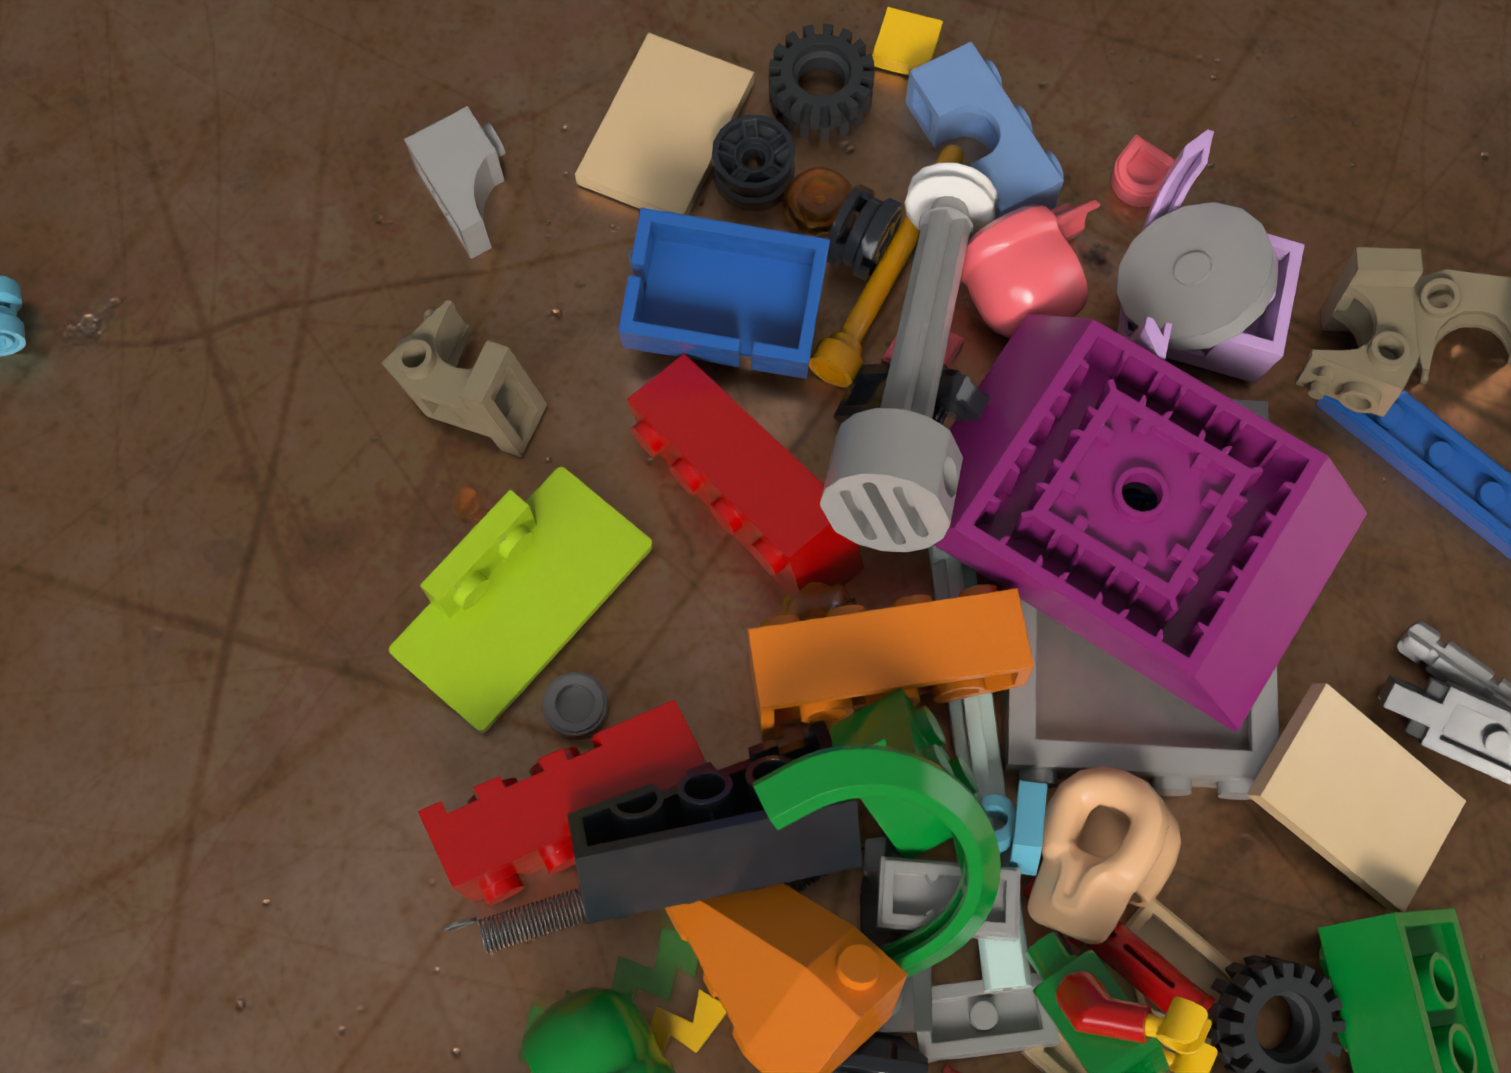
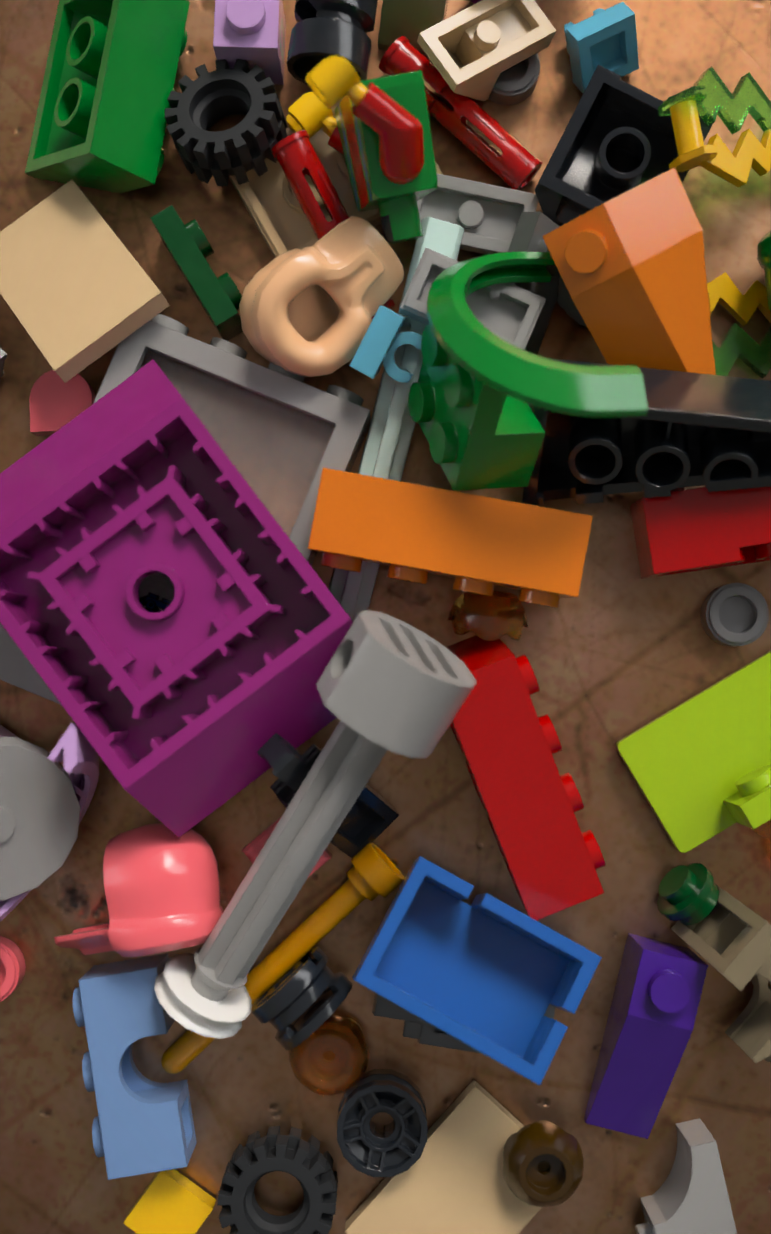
camera: 160 degrees left, 15 degrees up
none -> coral tile [29,370,96,436]
none -> dark green plate [150,205,243,341]
none -> dark brown plate [503,1120,584,1207]
none -> dark purple slope [584,933,708,1139]
none -> dark green plate [657,863,719,926]

